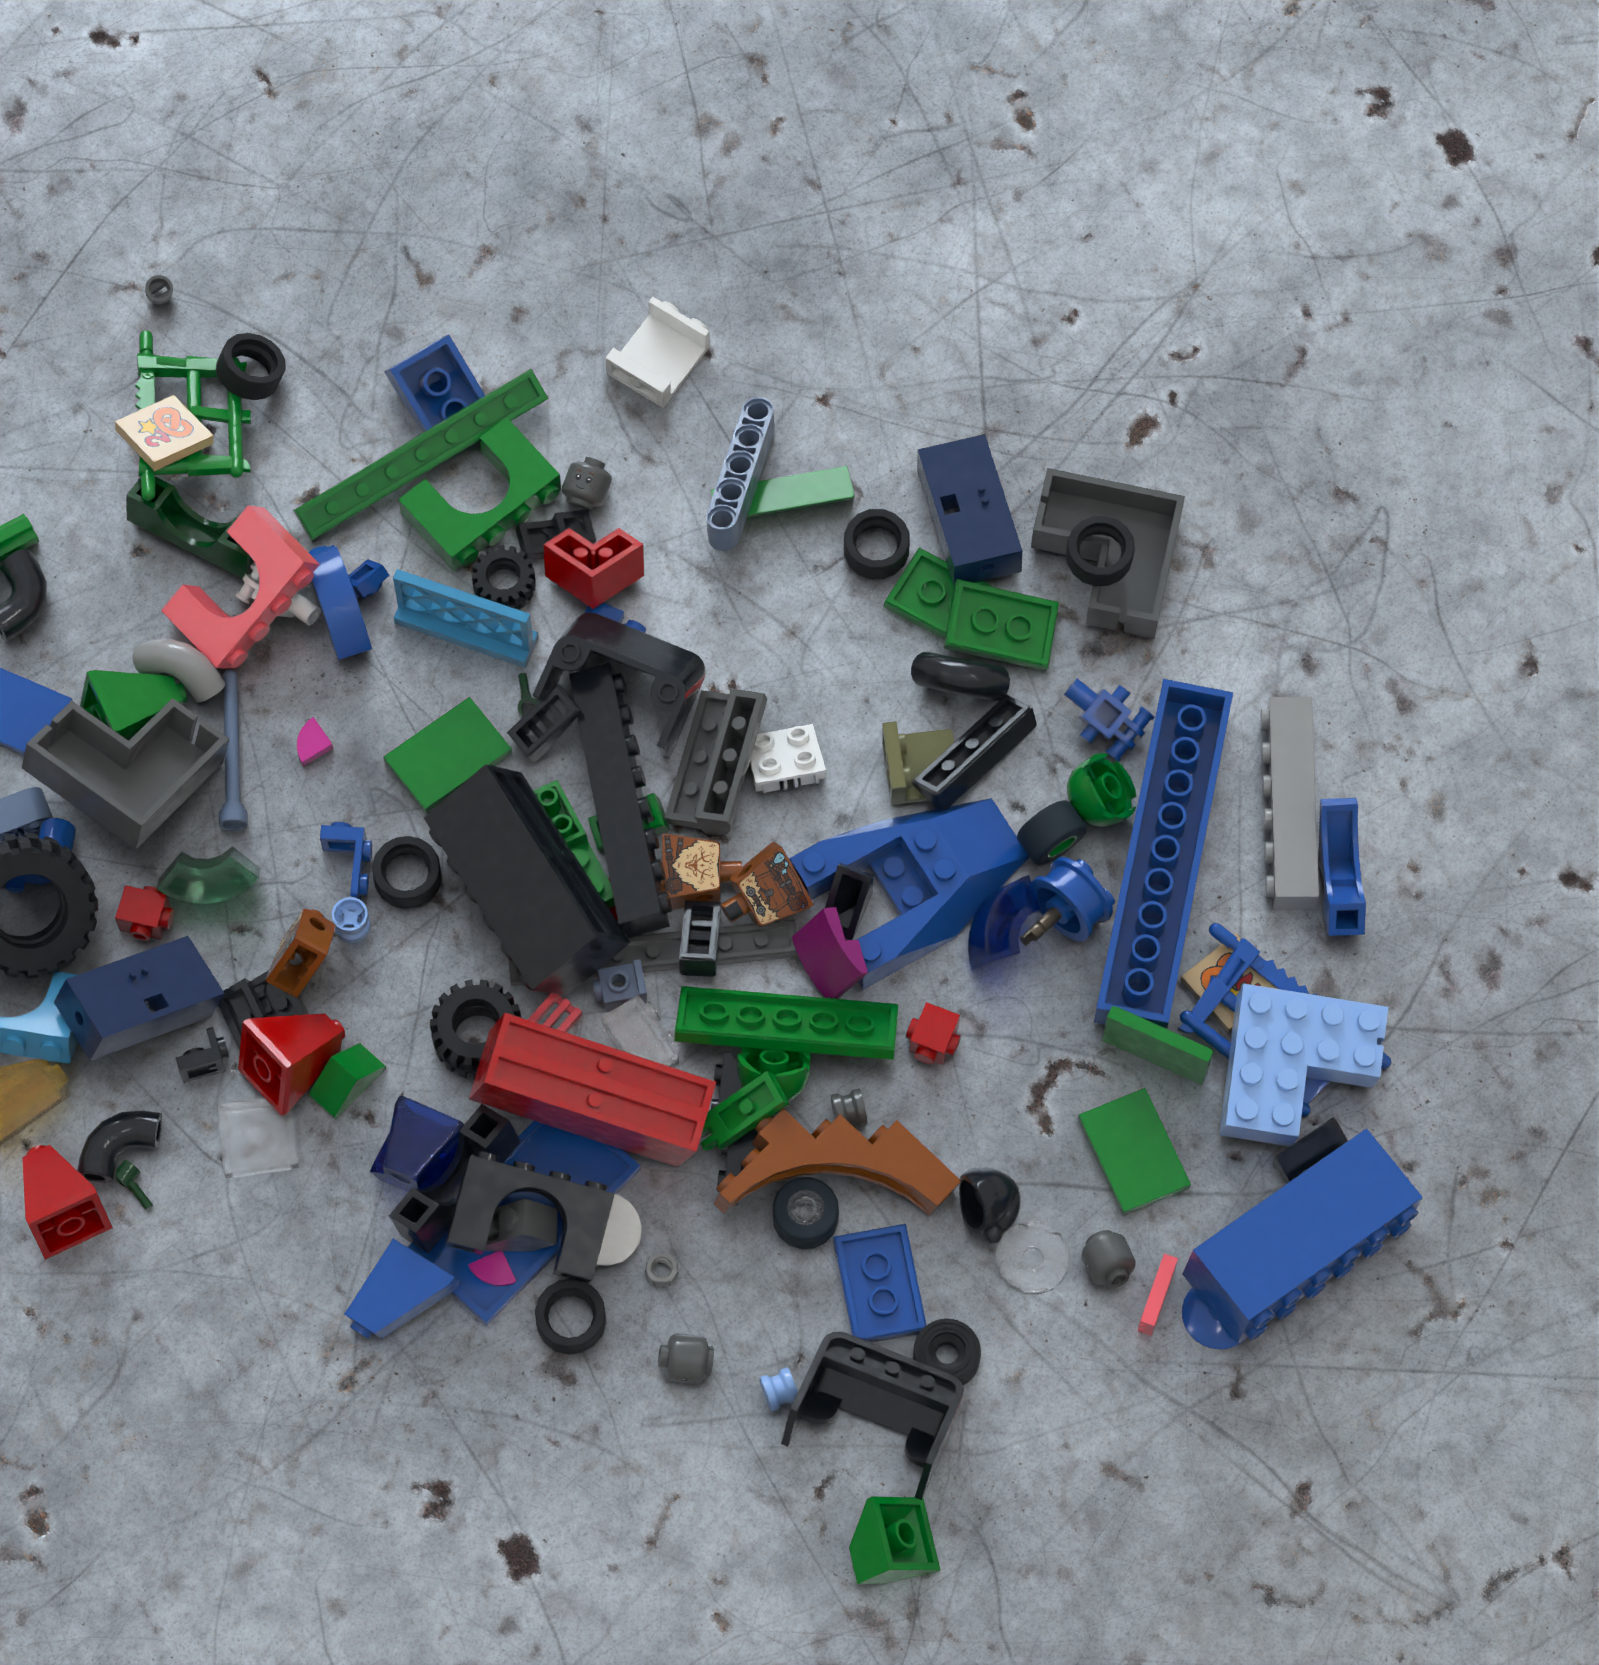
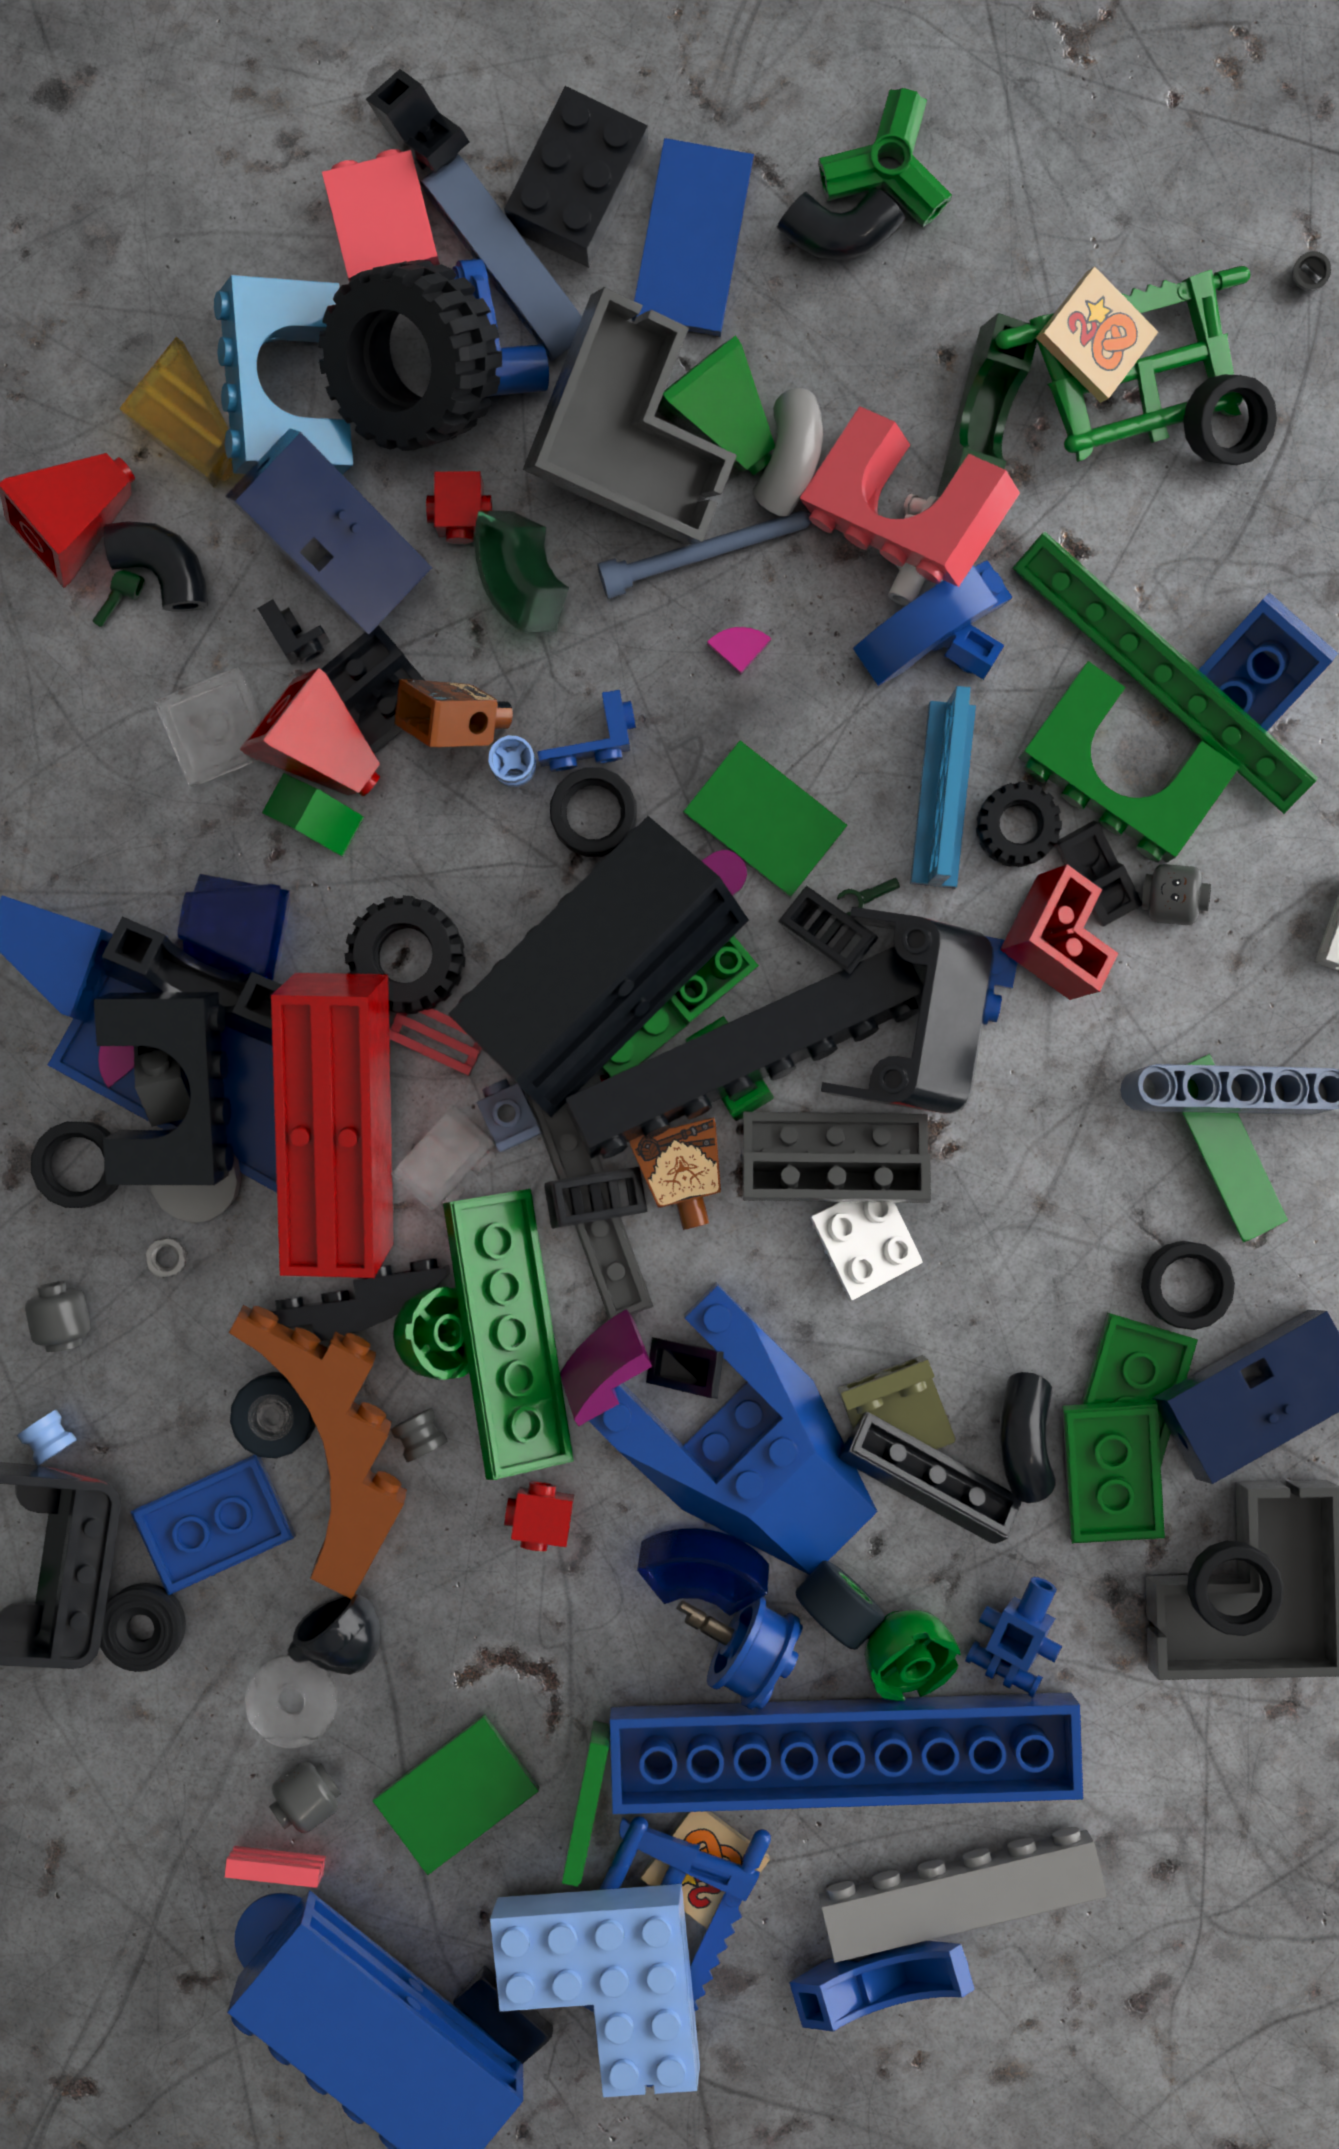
camera: 80 degrees right, 20 degrees up
green hinge [700,1071,789,1151] -> none
torso [720,842,814,926] -> none

